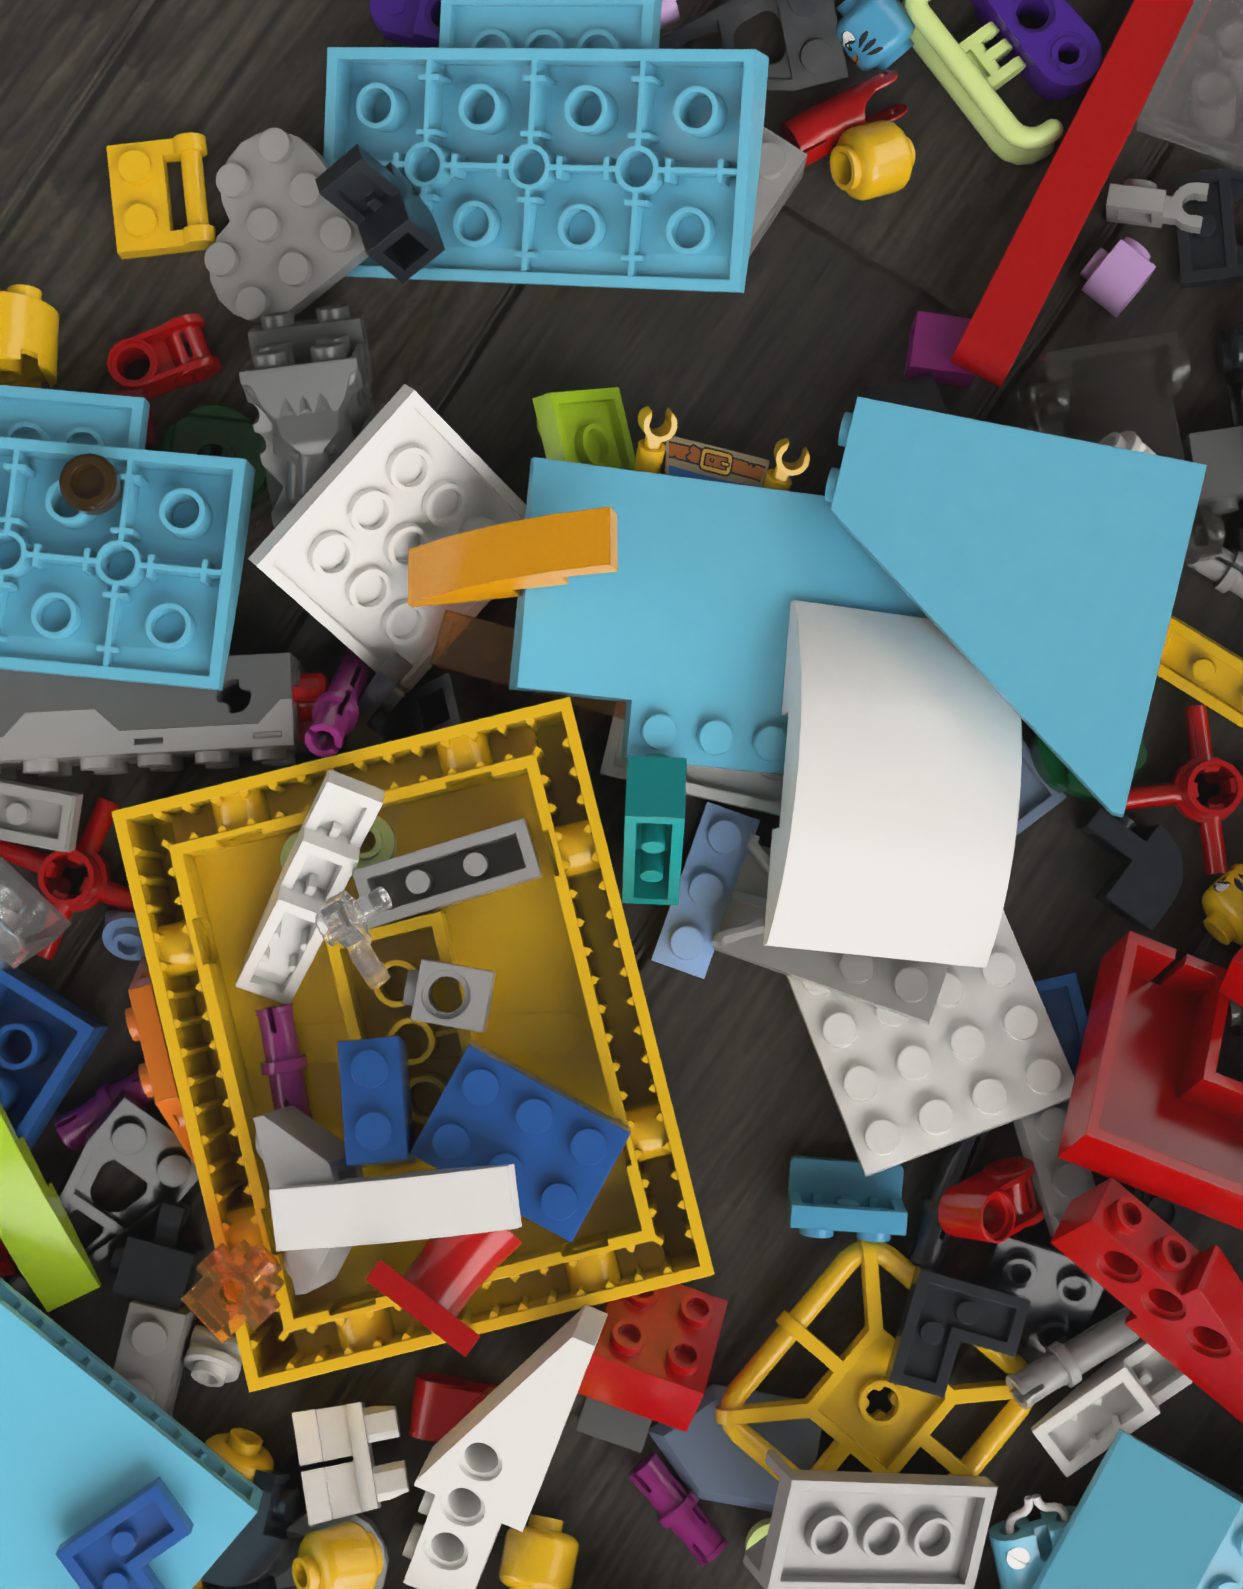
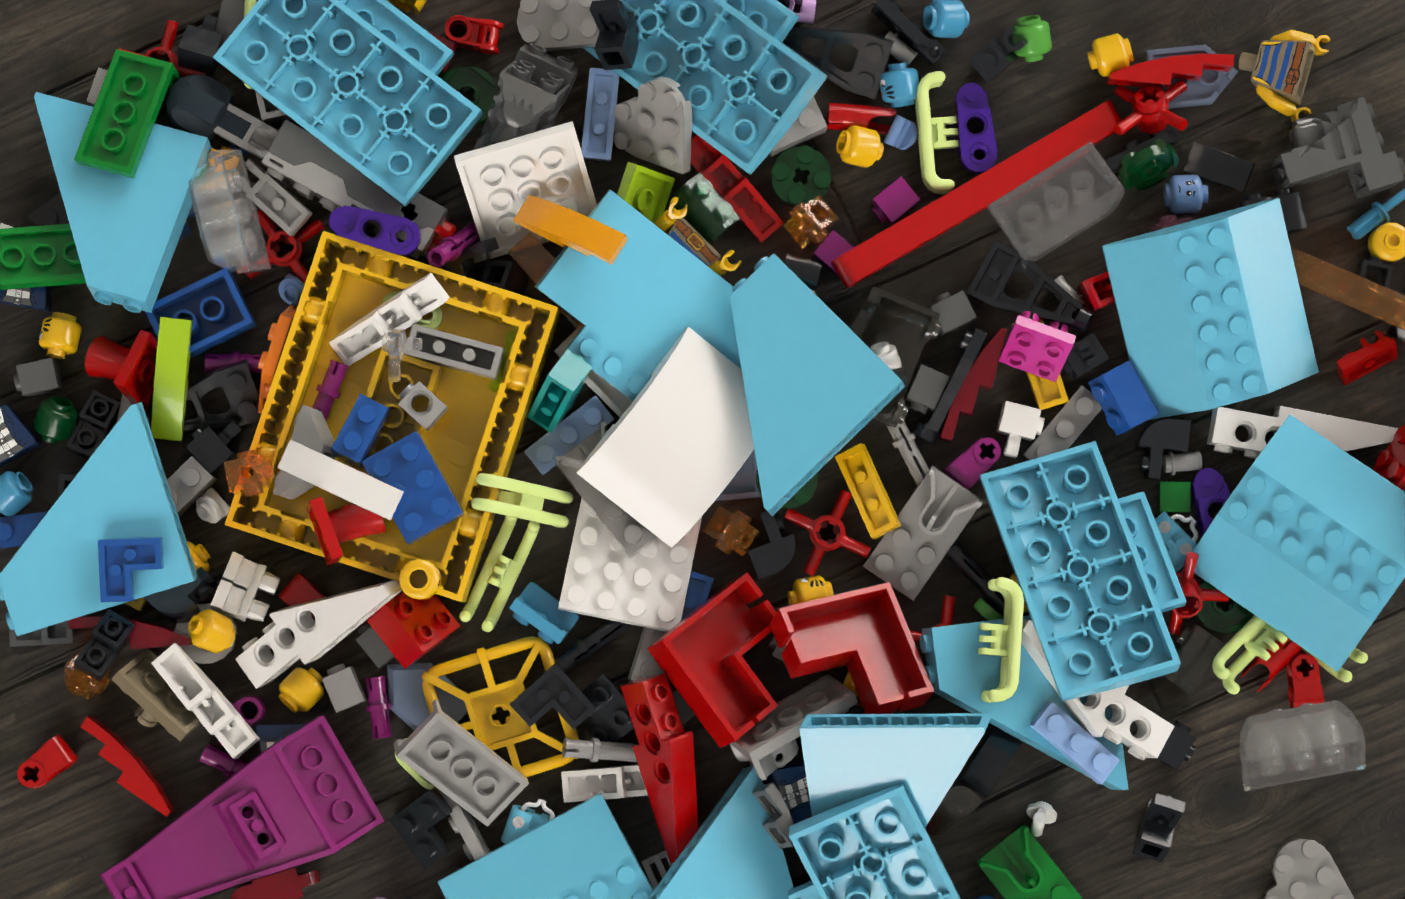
camera: 20 degrees right, 0 degrees up
dark brown tile [59,453,122,515] -> none
red piece [938,1157,1045,1244] -> none
lavender plate [1080,237,1156,317] -> none
light grey plate [1106,179,1209,234] -> none
none -> light grey brick [322,663,367,713]
none -> dark purple piece [329,205,422,256]
none -> yellow head [399,559,441,600]
none -> yellowish green piece [459,515,540,632]
none -> yellowish green piece [471,473,573,528]
none -> clear neon green hinge [489,330,517,392]
none -> light blue plate [581,68,620,162]
none -> light grey plate [613,77,692,174]
none -> clear green brick [668,173,741,245]
none -> red slope [691,133,784,243]
none -> clear orange brick [703,506,759,556]
none -> dark green plate [771,146,831,207]
none -> clear orange brick [784,195,839,249]
none -> magenta brick [871,176,920,226]
none -> medium blue plate [884,115,917,150]
none -> dark grey brick [927,290,977,336]

